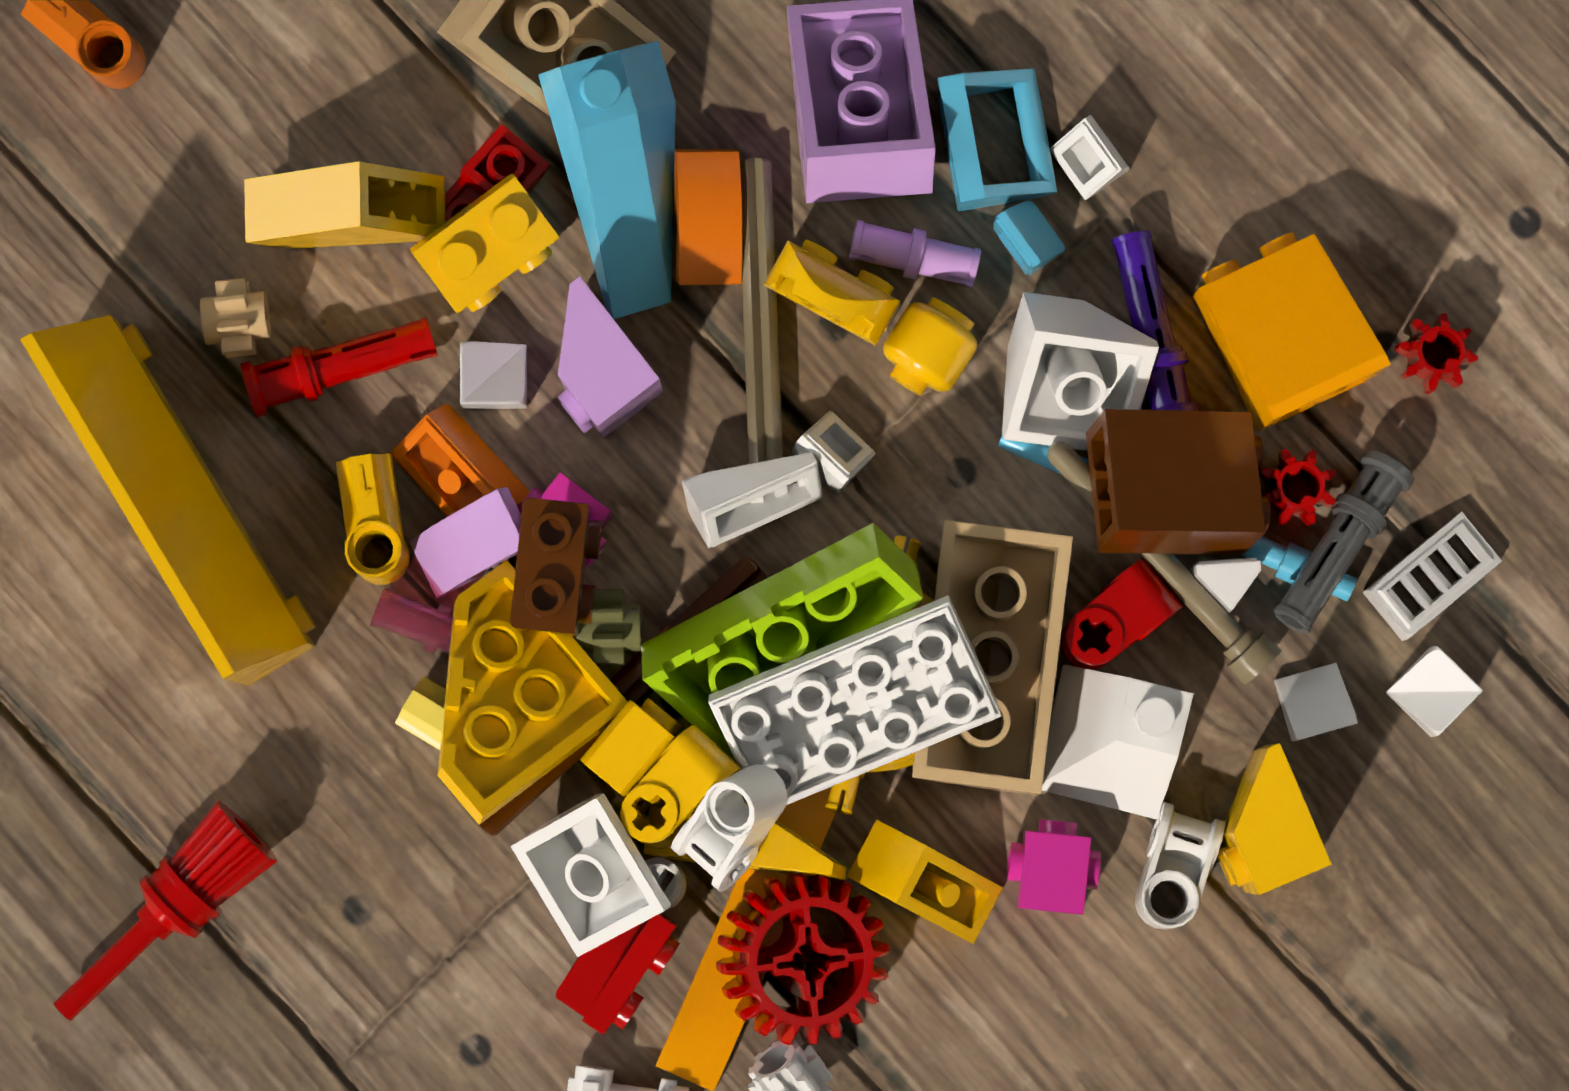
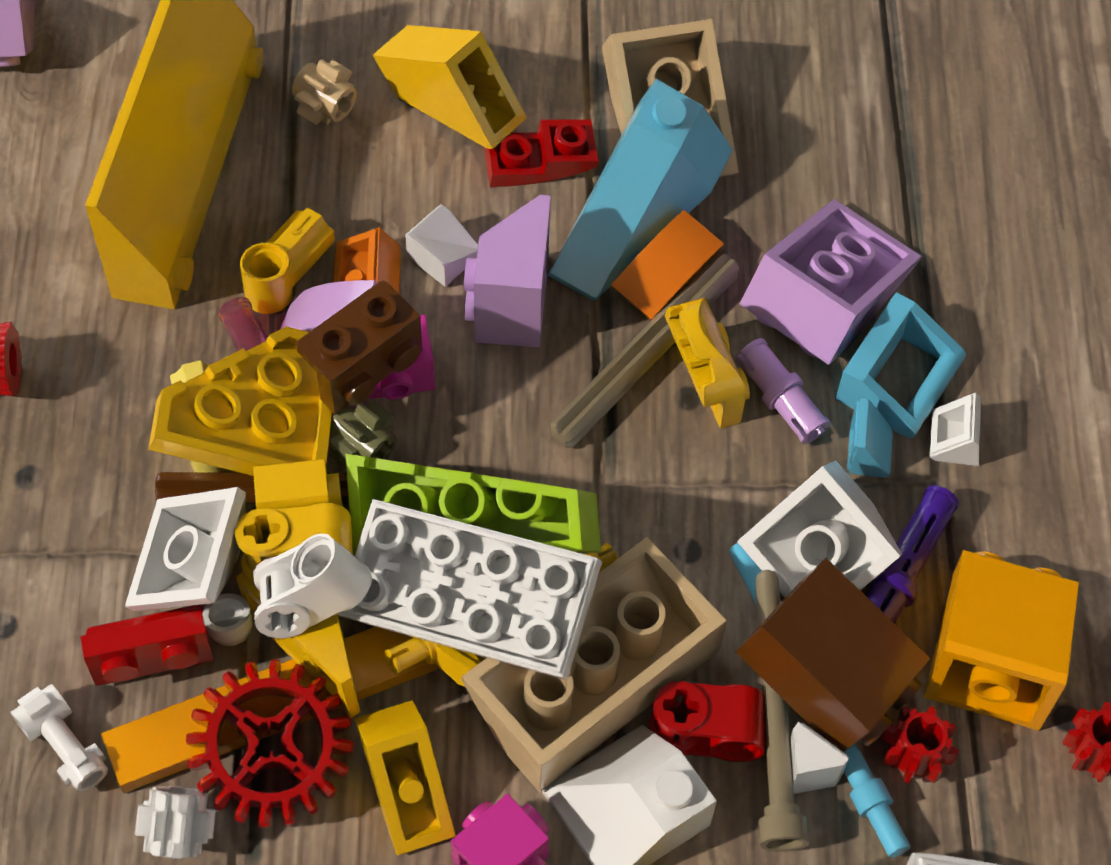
camera: 40 degrees right, 25 degrees down
red pin [240,317,438,418] -> none
yellow bracket [409,173,560,314] -> none
white slope [682,452,823,548] -> none
white slope [791,411,876,495] -> none
yellow head [883,297,977,396] -> none
dark grey pin [1274,450,1415,634] -> none

